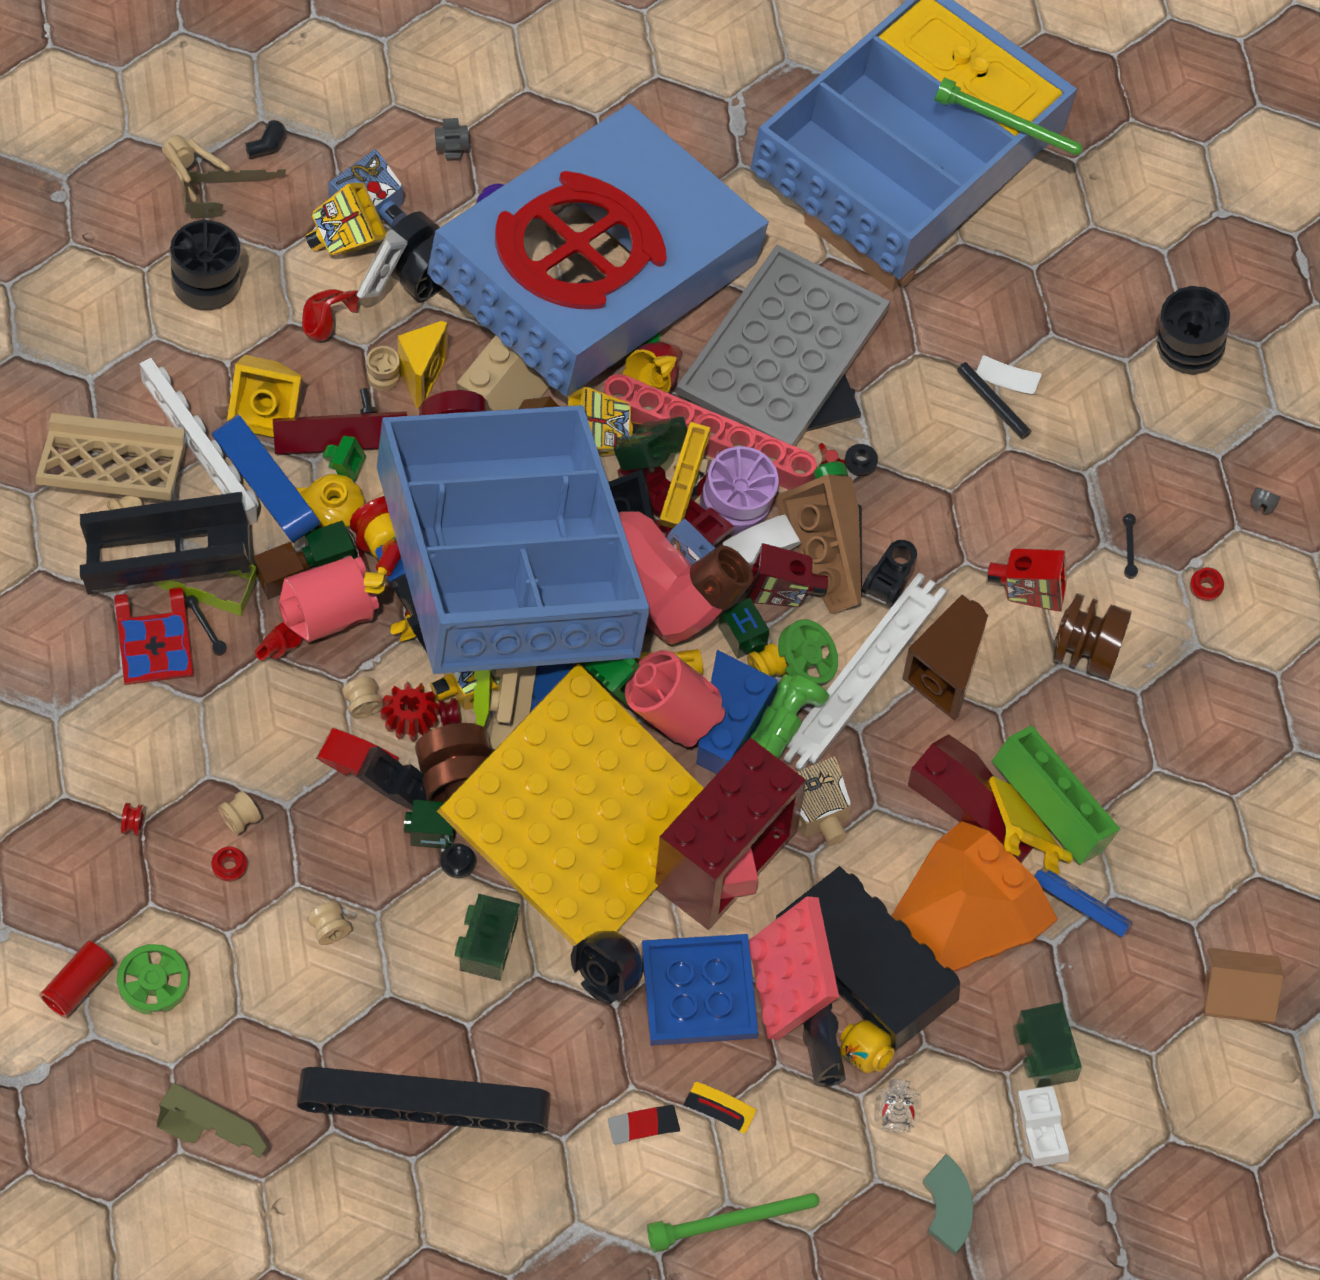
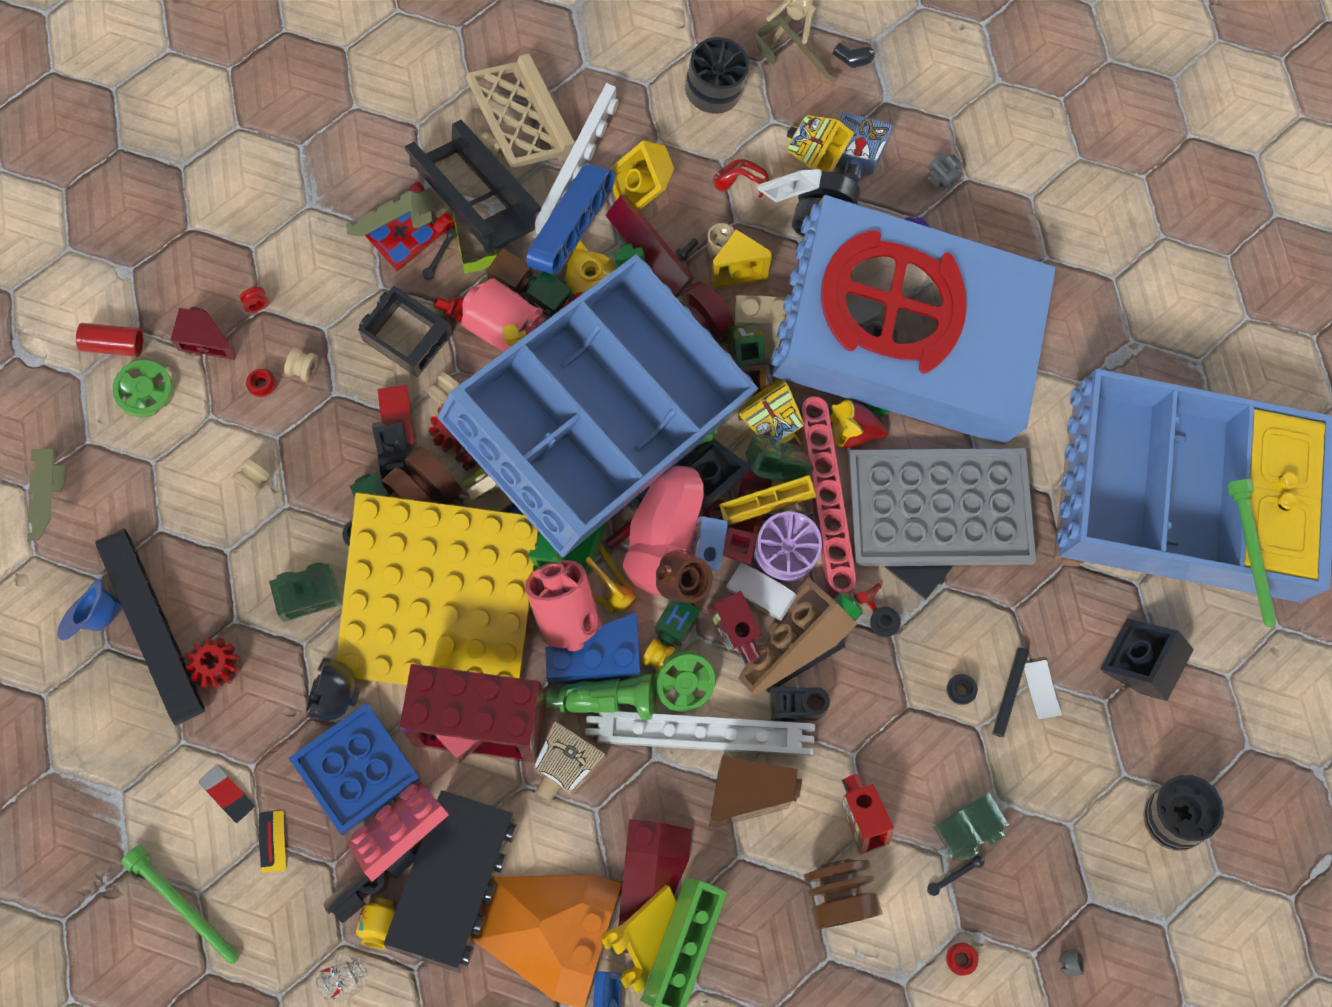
camera: 60 degrees right, 10 degrees up
none -> blue piece [57,579,122,641]
none -> dark red slope [171,307,236,360]
none -> red gear [186,637,240,690]
none -> olive piece [346,190,435,237]
none -> black window [358,286,452,378]
none -> dark green brick [727,323,765,367]
none -> clear green brick [933,793,1010,861]
none -> black plate [946,674,978,705]
none -> black slope [1101,619,1194,701]

